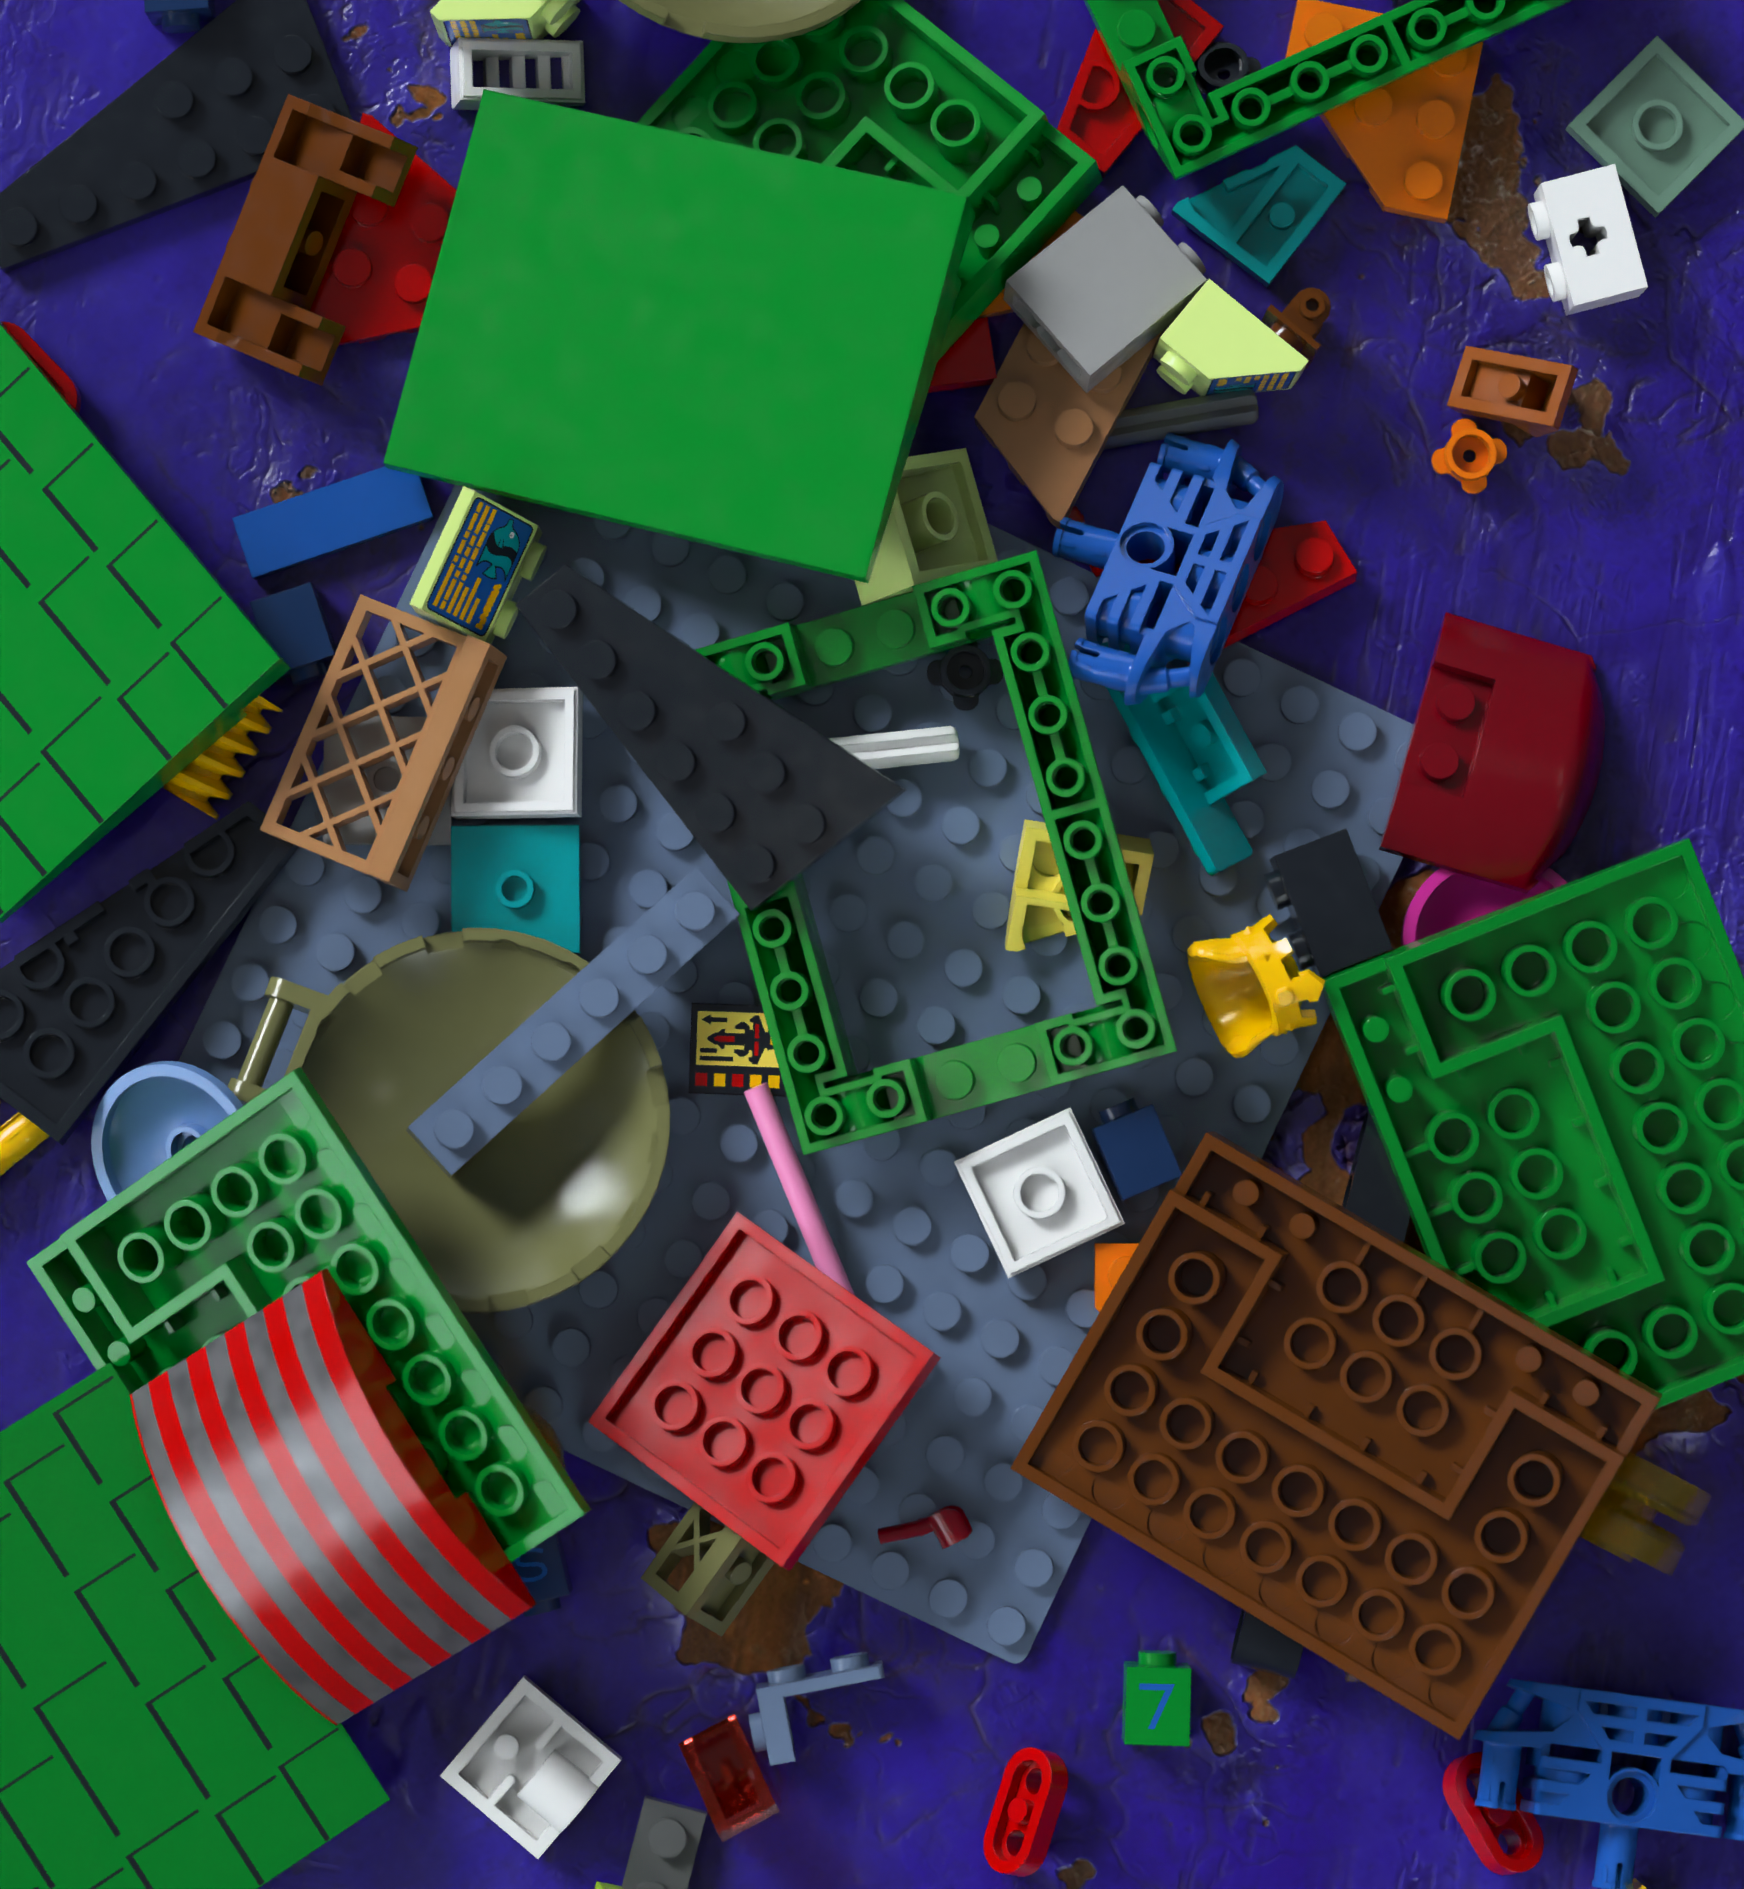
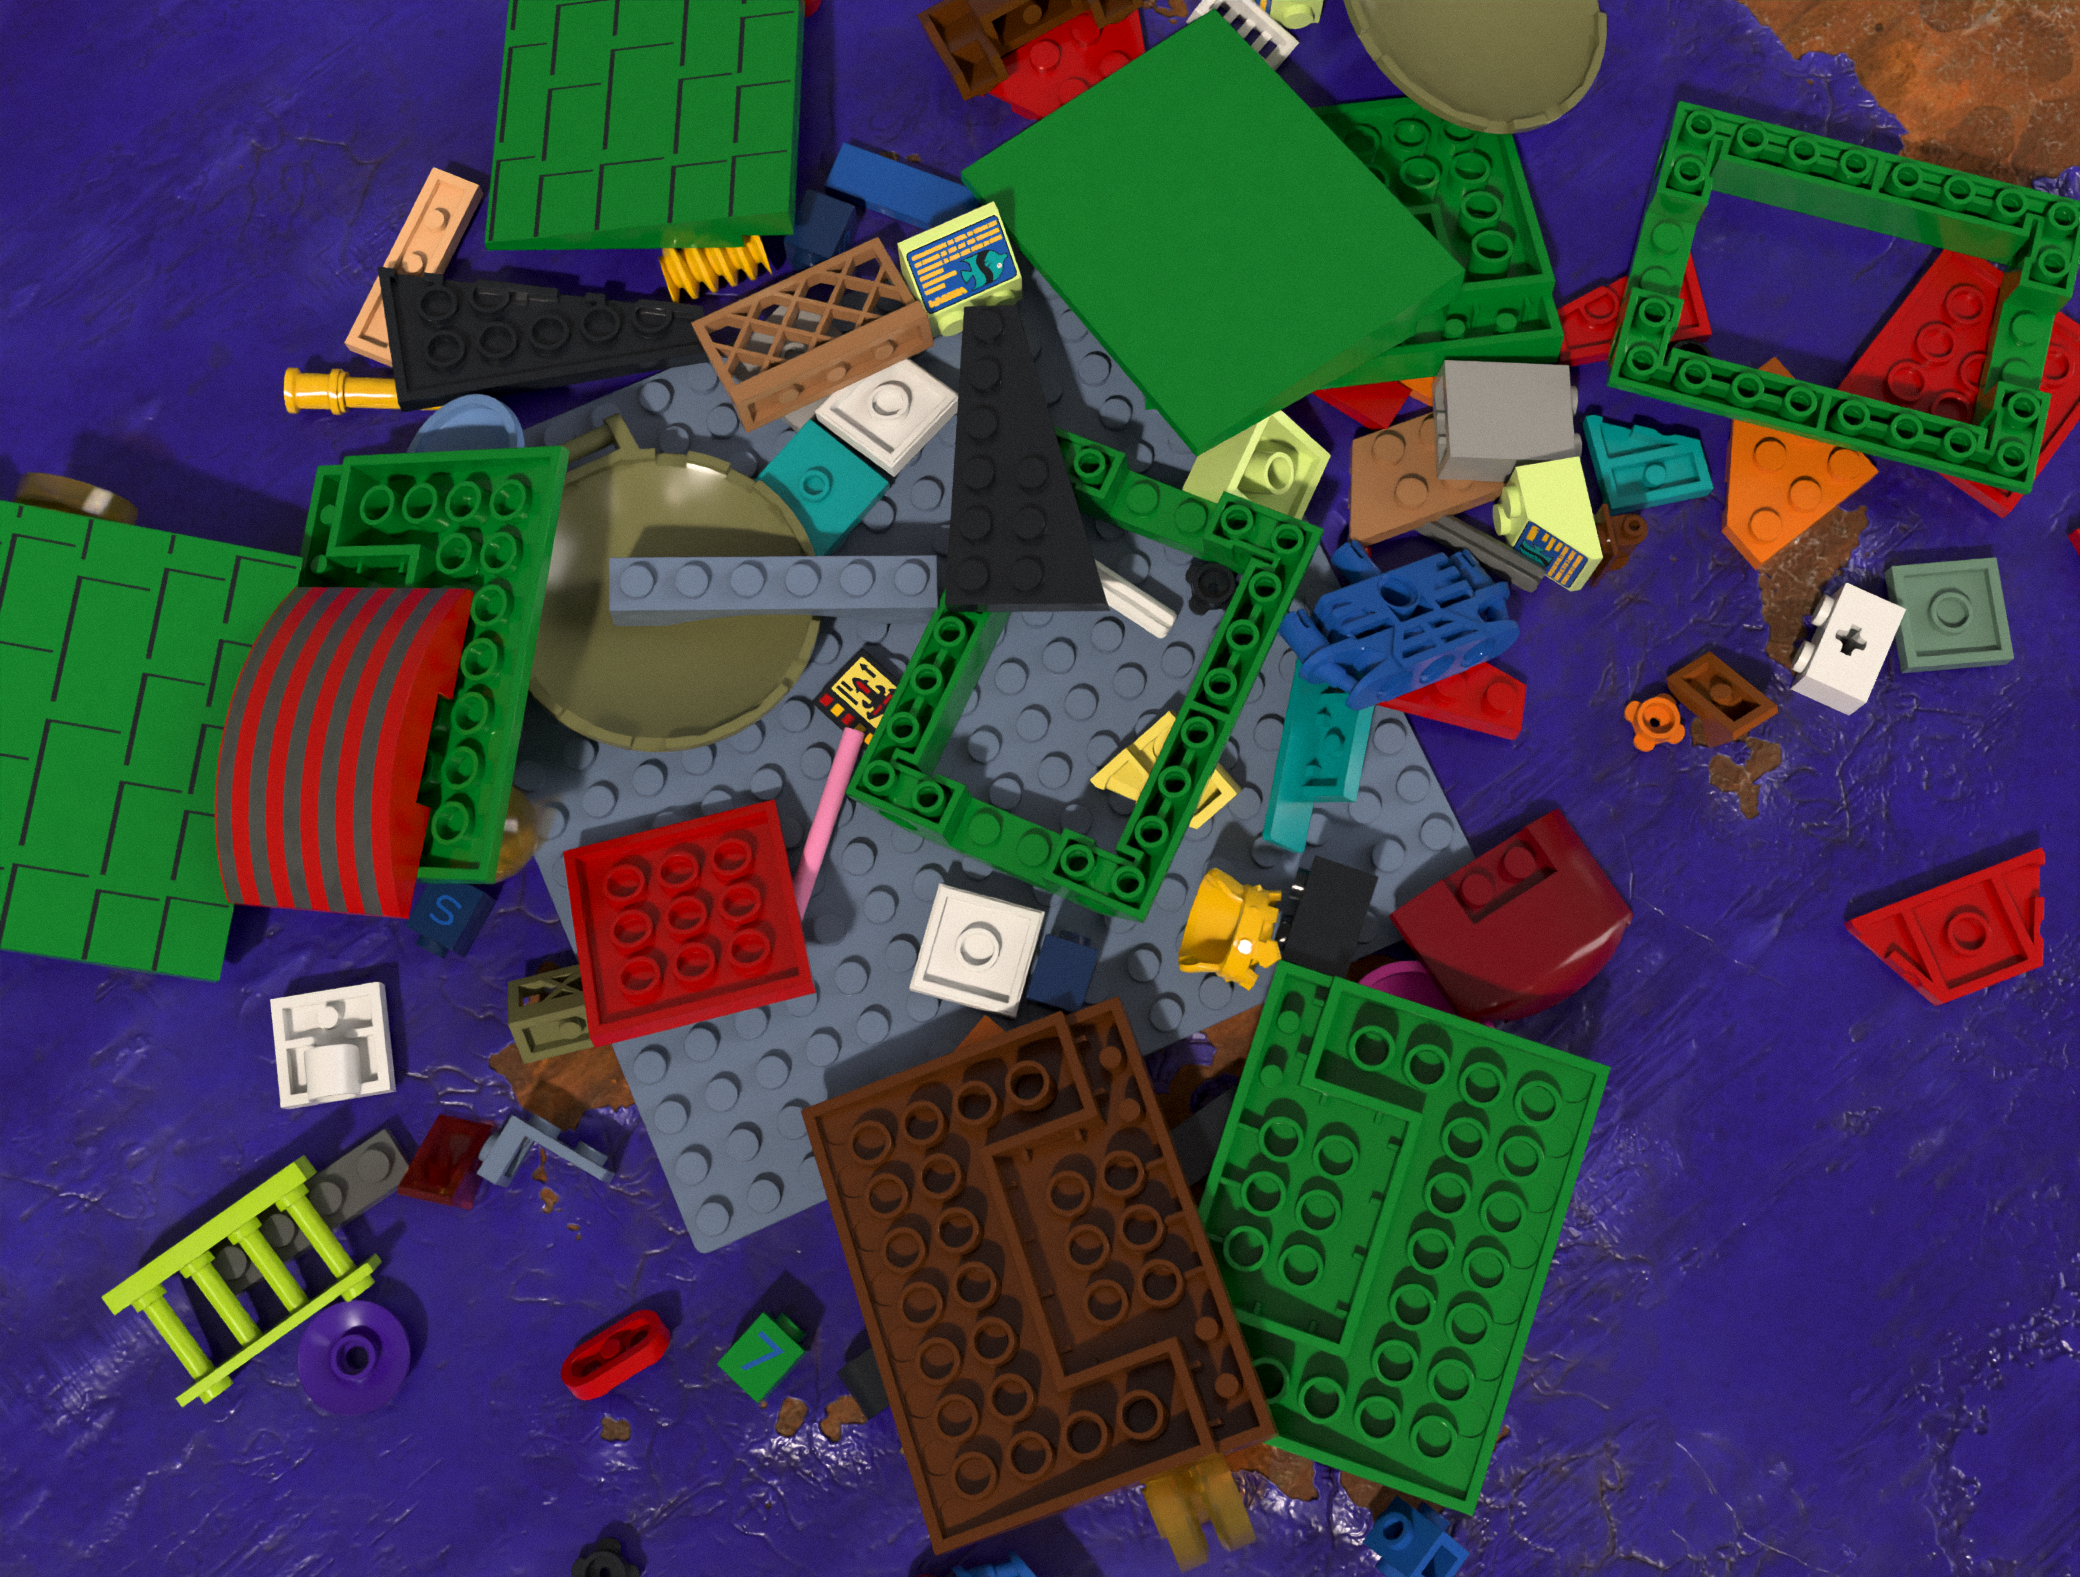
camera: 45 degrees right, 10 degrees down
dark red hand [878,1505,973,1549] -> none

